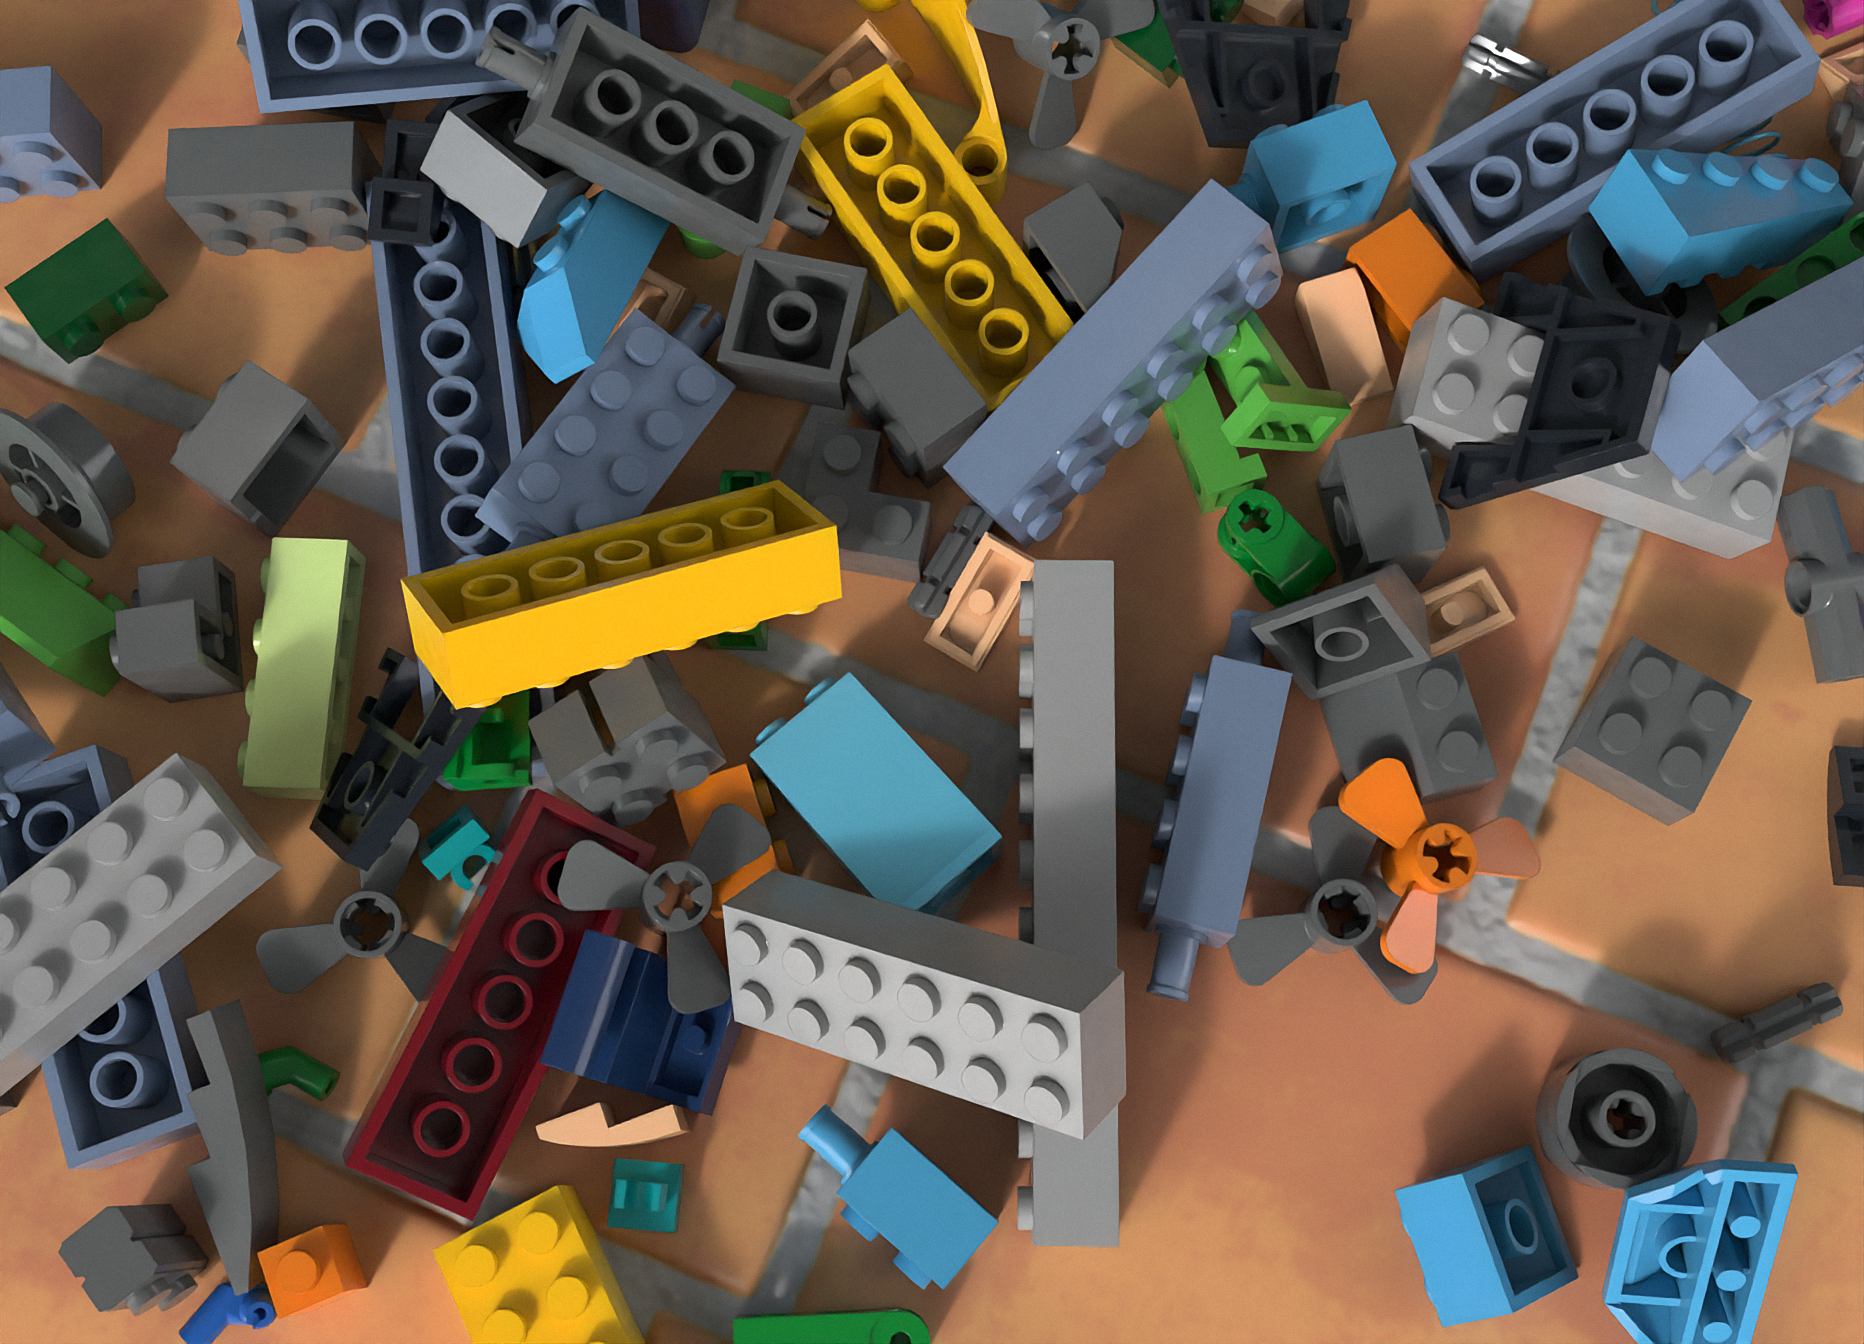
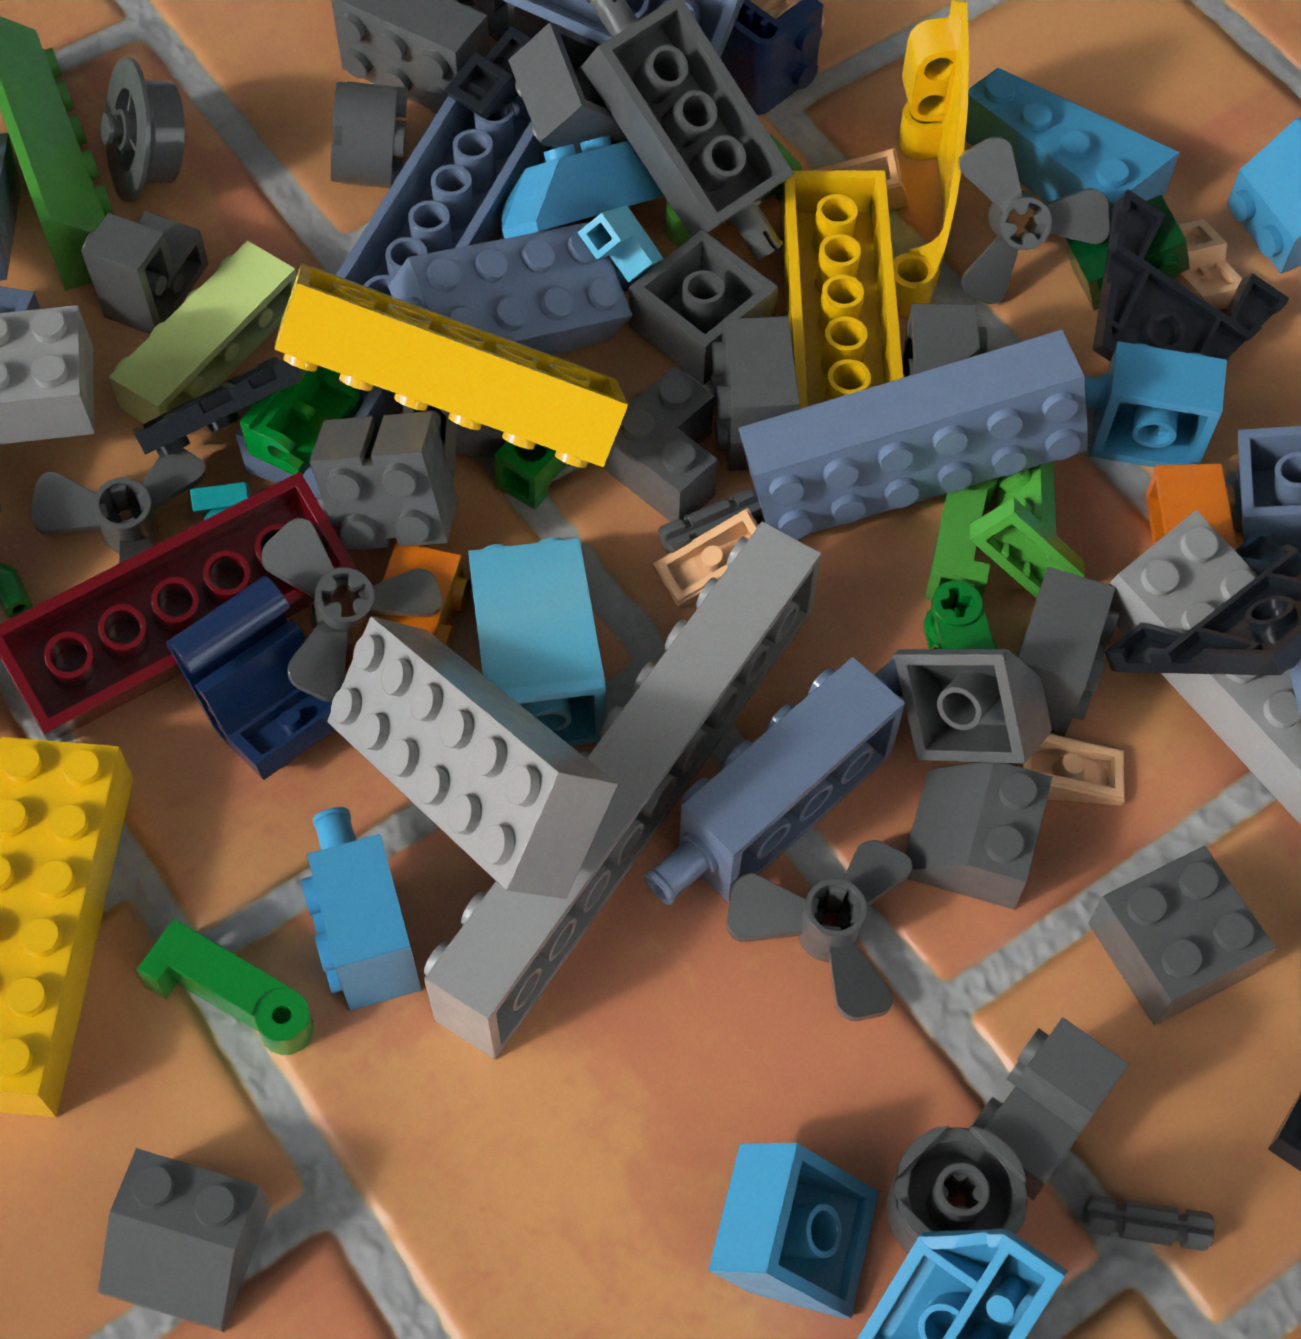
camera: 25 degrees right, 15 degrees down
dark green brick [4,218,169,364] -> none
dark grey piece [169,360,347,539] -> none
light nougat slope [535,1102,690,1147] -> none
teal tile [607,1158,685,1233] -> none
light nougat slope [1293,267,1394,406] -> none
orange piece [1338,758,1541,974] -> none
none -> dark grey brick [331,81,408,188]
none -> medium azure piece [578,205,664,282]
none -> dark grey brick [972,1017,1129,1201]

